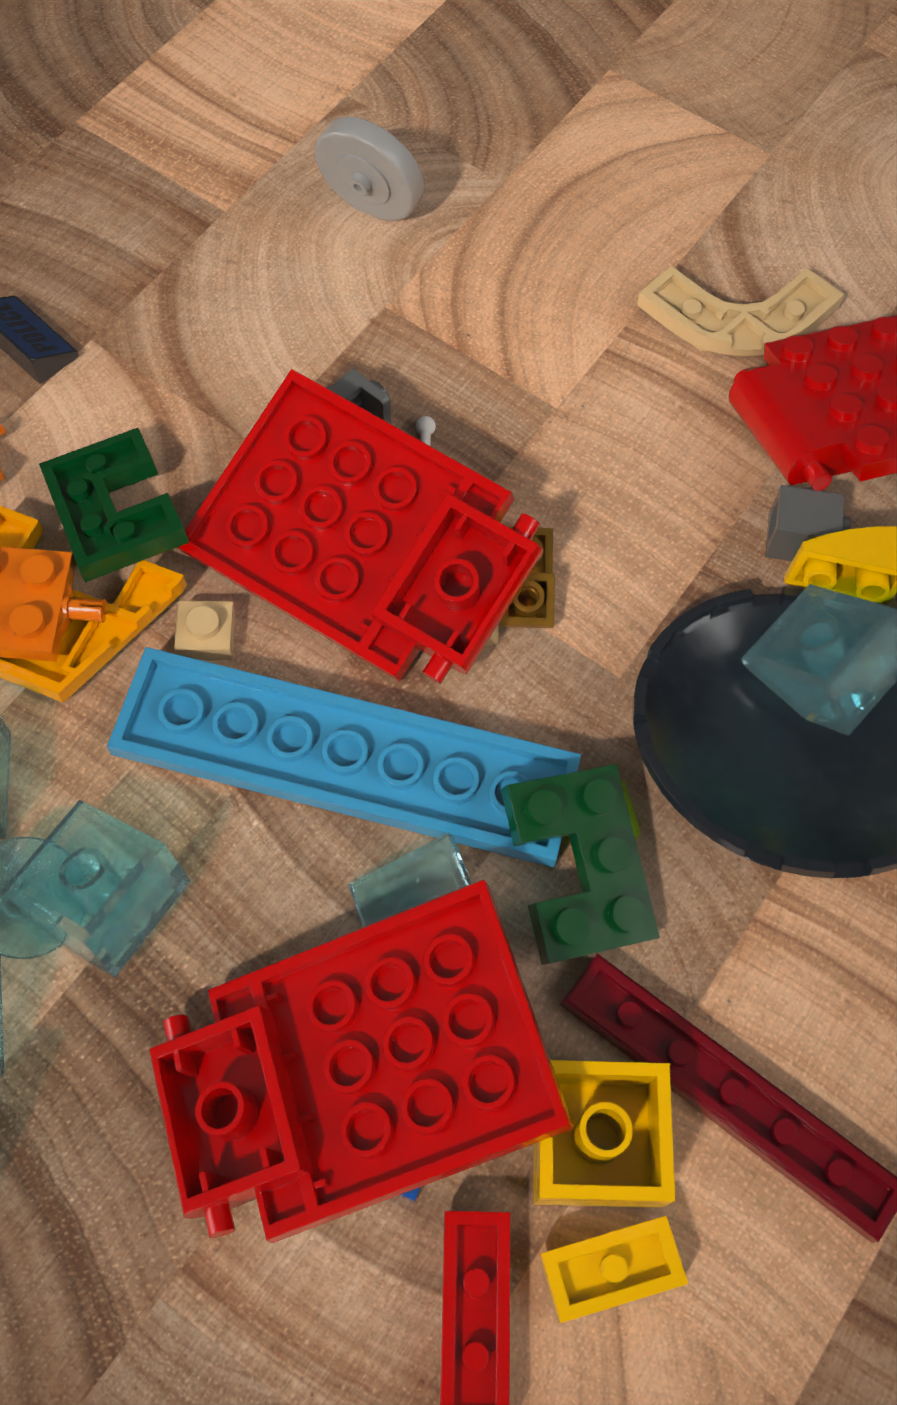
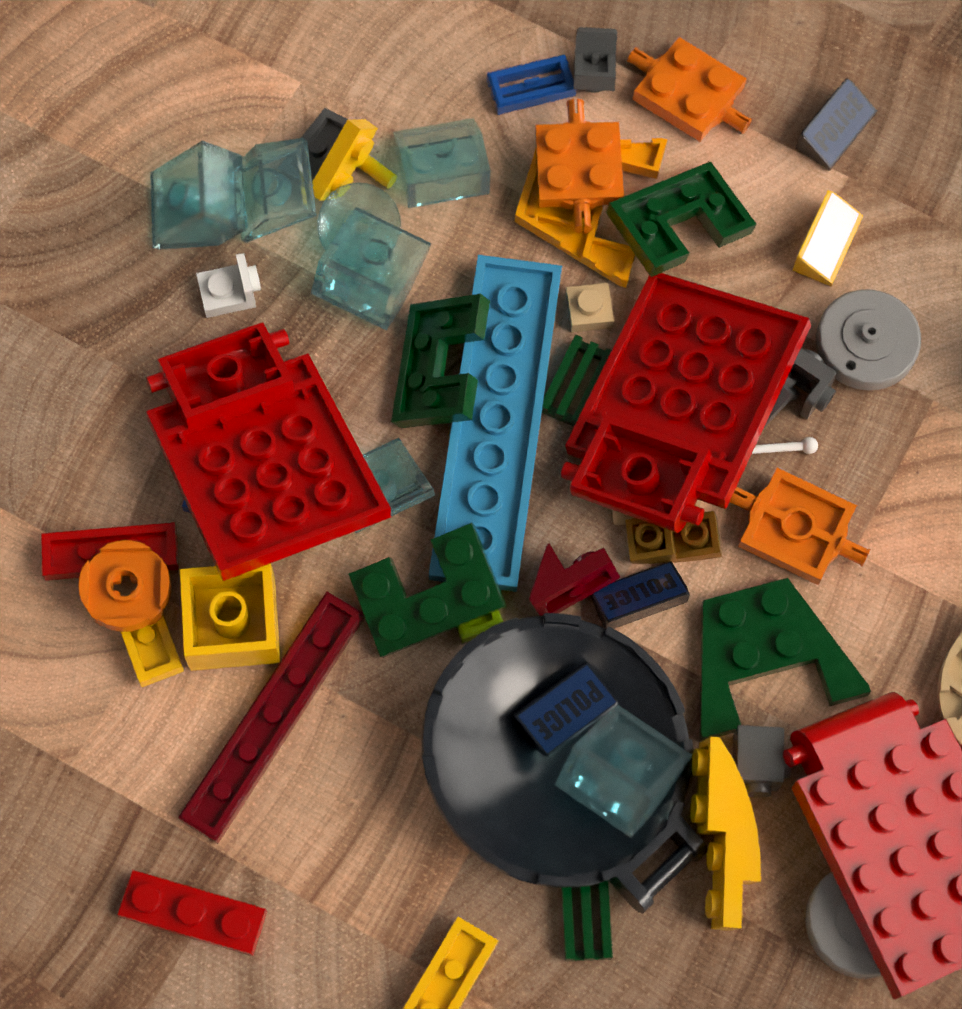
camera: 85 degrees right, 5 degrees up
none -> orange plate [78,540,172,632]
none -> white bracket [196,253,261,318]
none -> dark green plate [391,294,490,428]
none -> slope [513,661,619,757]
none -> dark red slope [529,543,621,616]
none -> dark green tile [542,334,612,427]
none -> slope [590,561,690,629]
none -> dark green wing [699,578,871,742]
none -> orange plate [730,468,871,585]
none -> slope [792,190,863,286]
none -> light grey wheel [816,289,921,390]

